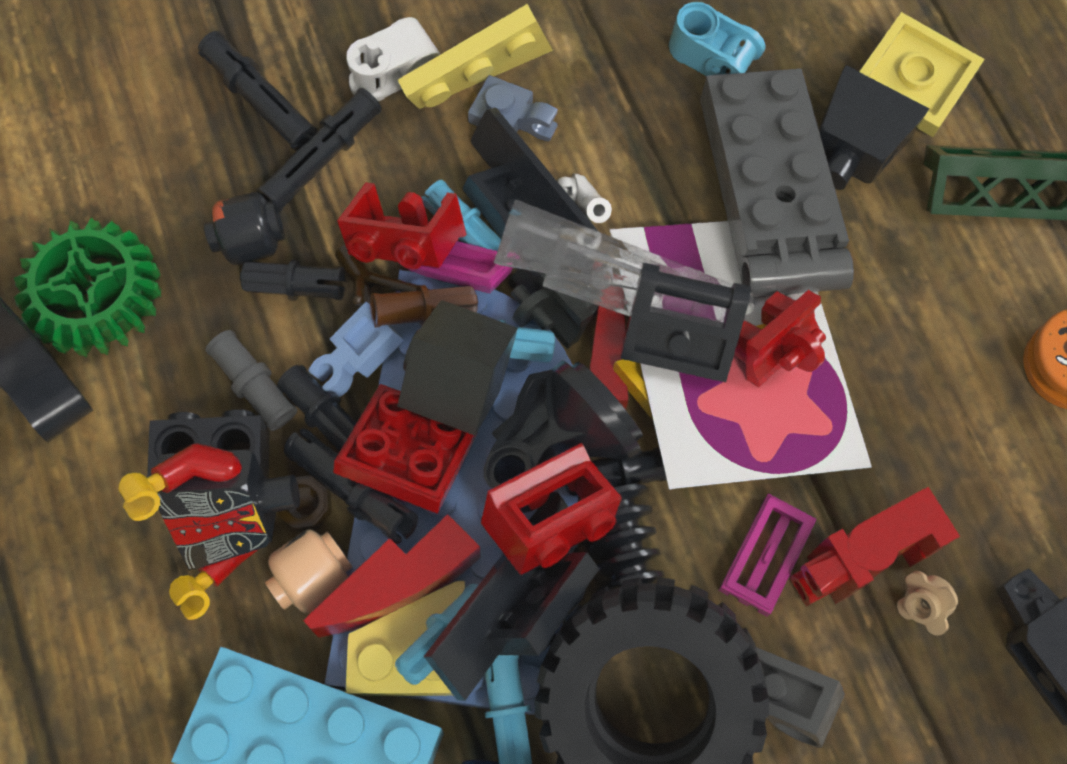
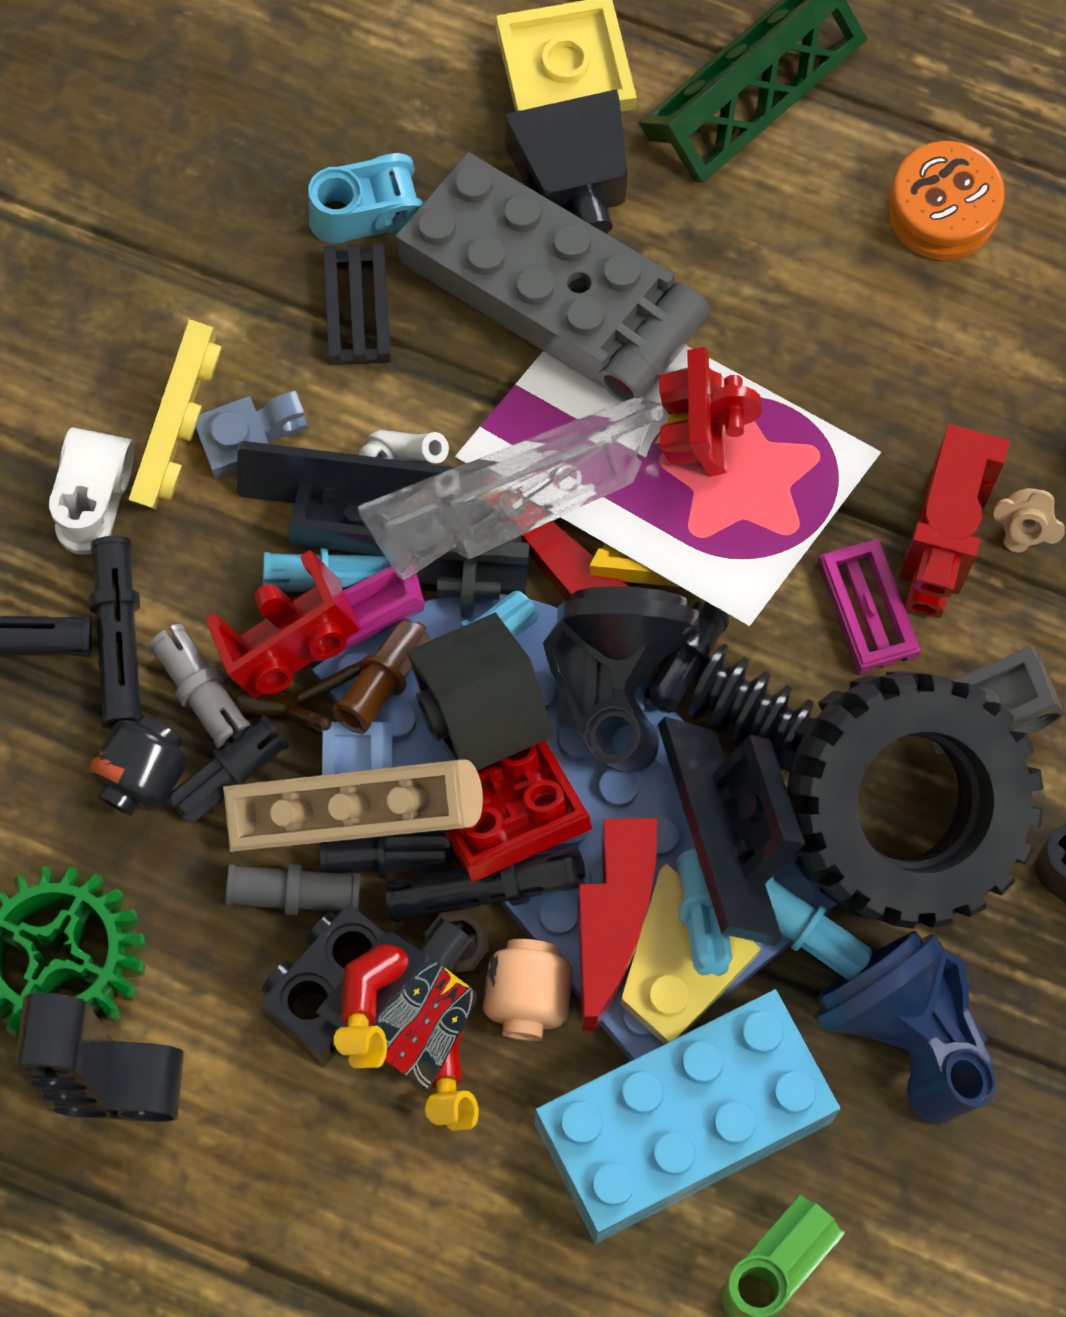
camera: 45 degrees left, 0 degrees up
red window [481,443,622,575] -> none
black plate [621,262,751,382] -> none
none -> light grey pin [148,623,251,750]
none -> tan brick [223,759,483,852]
none -> black tile [323,243,391,365]

